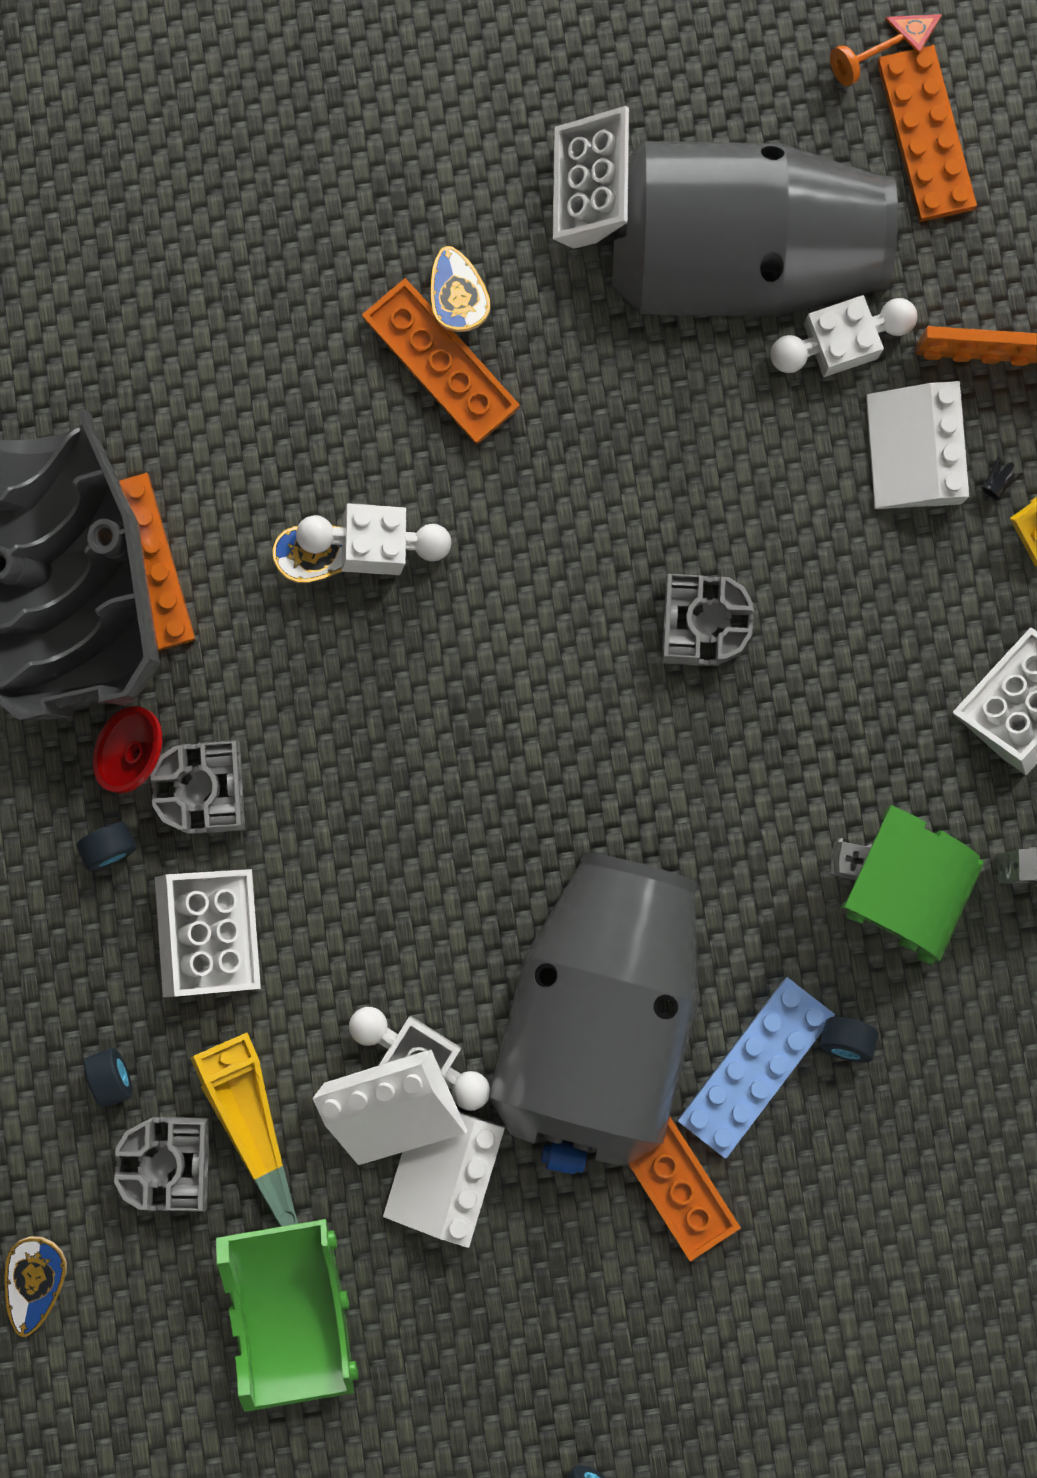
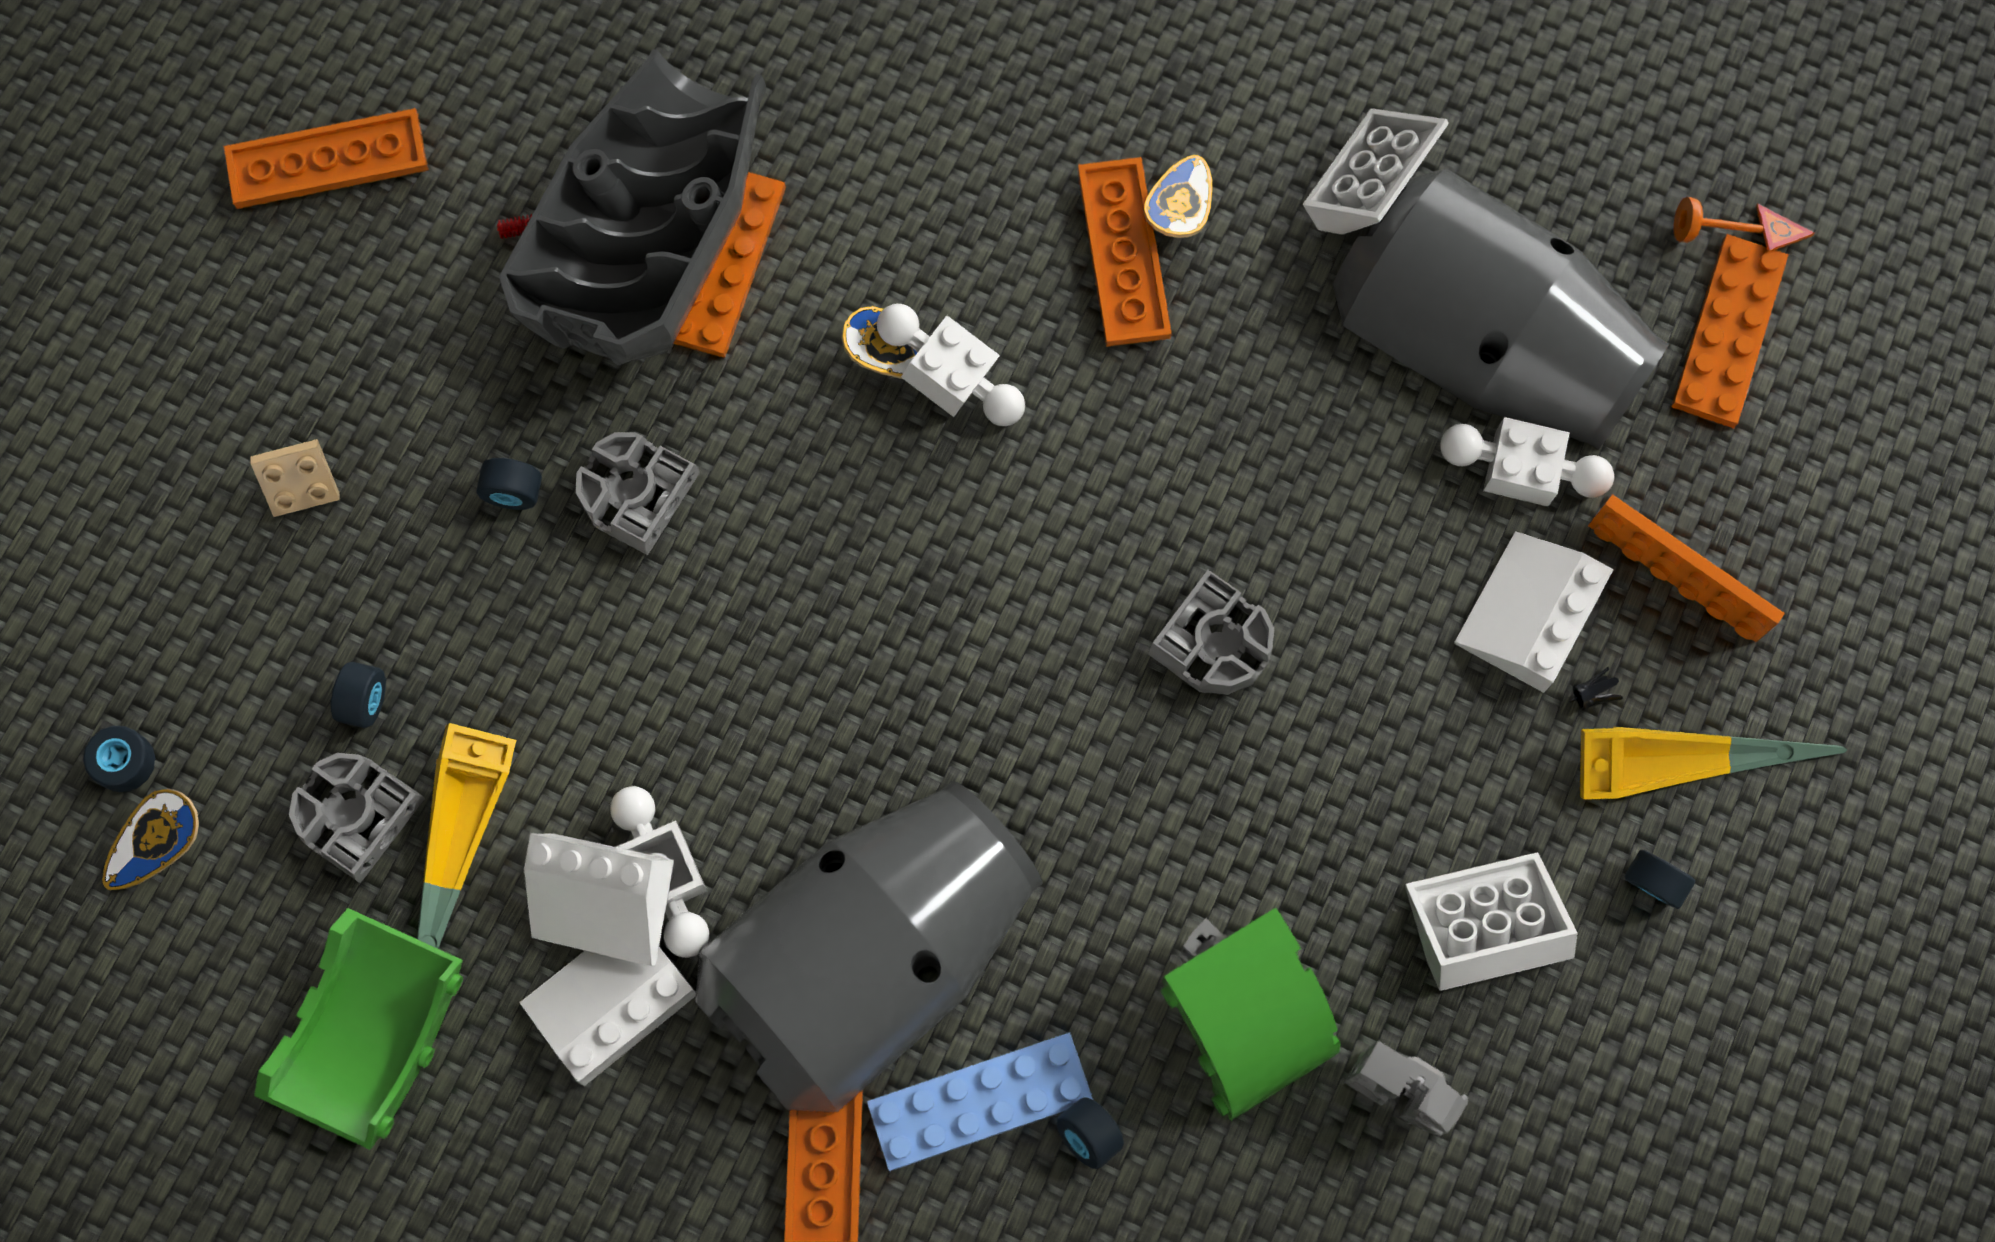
camera: 30 degrees right, 10 degrees down
red dish [93,706,163,794] -> none
white slope [155,869,261,997] -> none
blue brick [541,1141,587,1175] -> none

